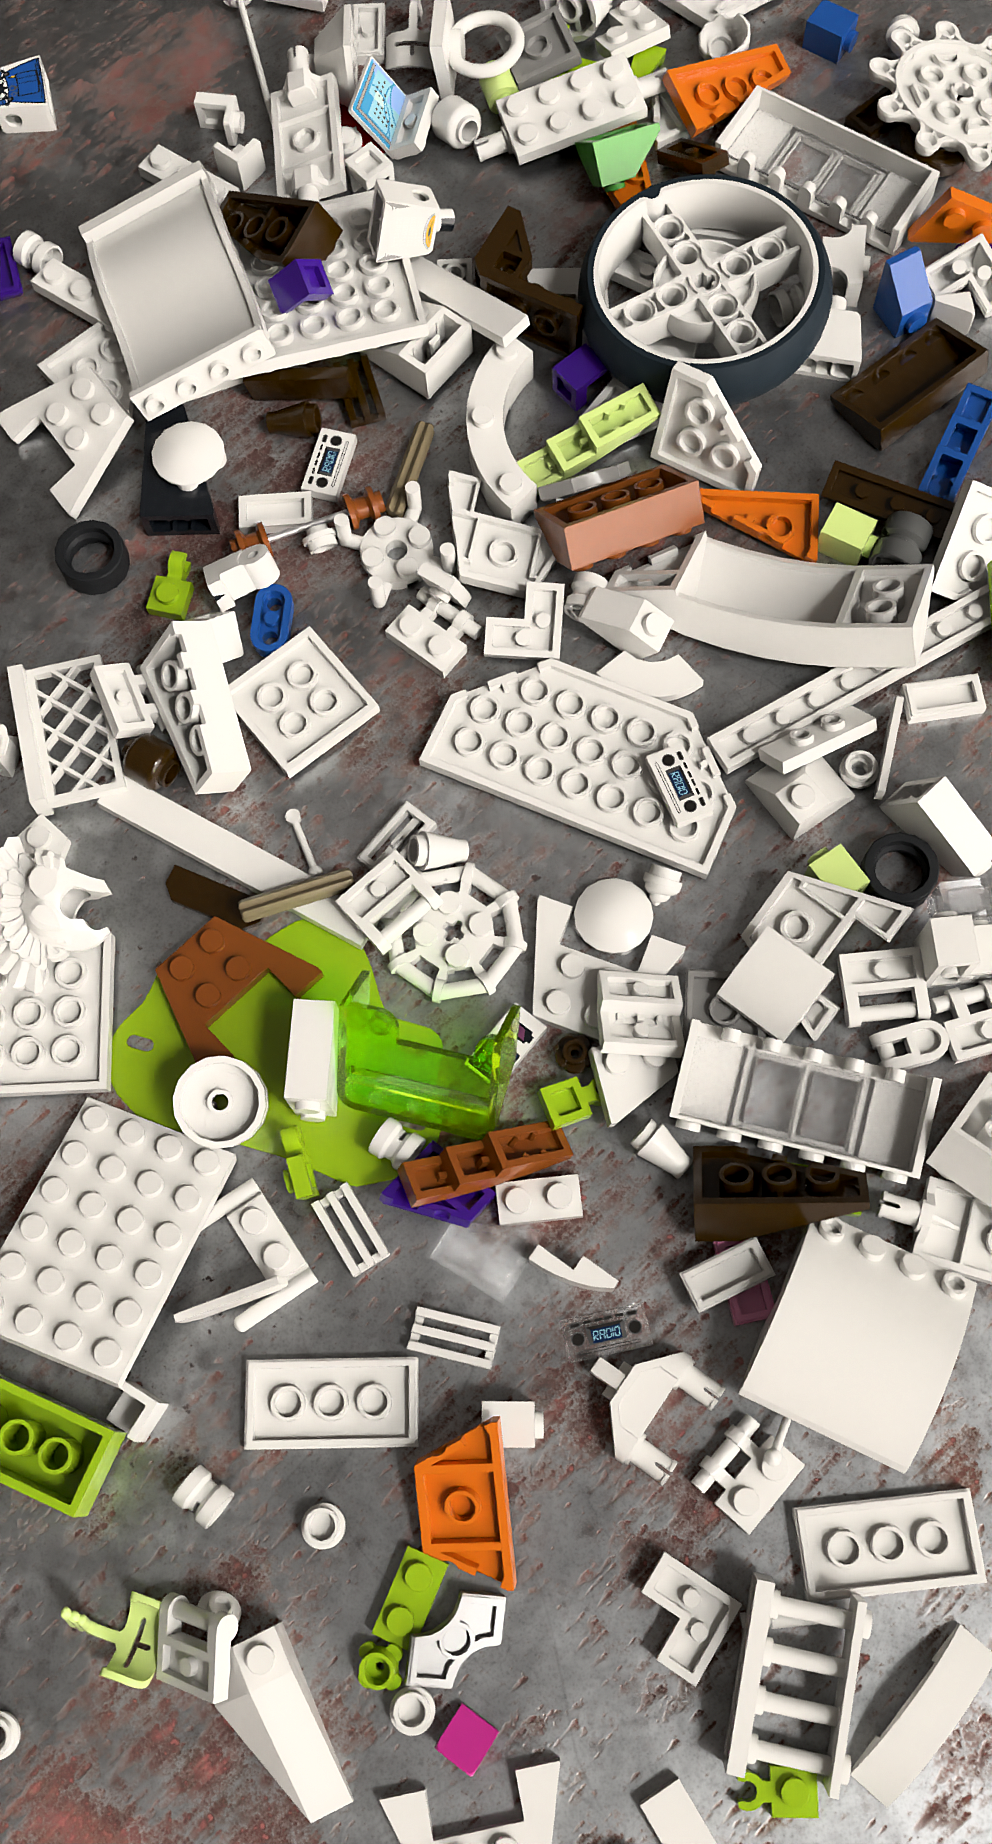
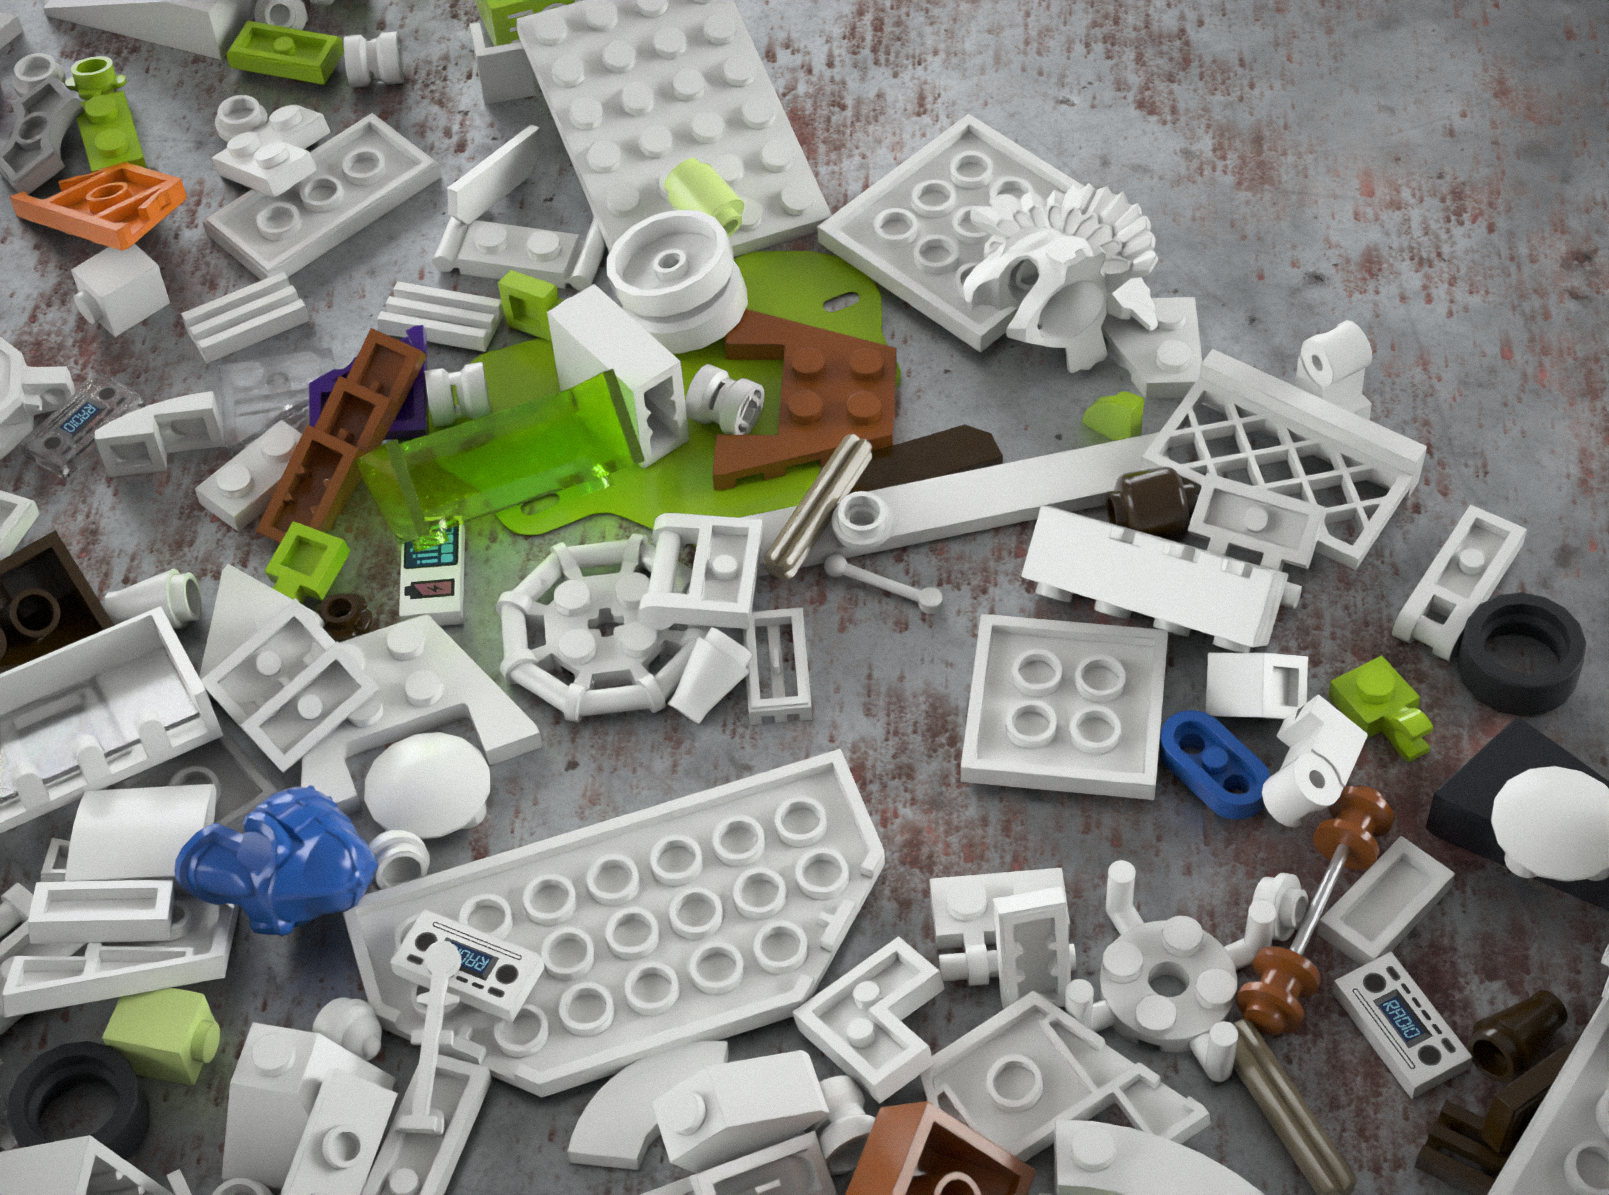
camera: 135 degrees right, 20 degrees down
none -> white tile [28,880,175,944]
none -> blue head [174,785,378,937]
none -> white plate [212,104,331,198]
none -> lime plate [226,21,344,85]
none -> white plate [312,997,382,1061]
none -> white piece [394,940,462,1134]
none -> yellowish green brick [664,158,744,237]
none -> white wheel [685,364,764,435]
none -> white plate [832,491,893,550]
none -> lime tile [1082,391,1144,441]
none -> white plate [1392,504,1527,662]

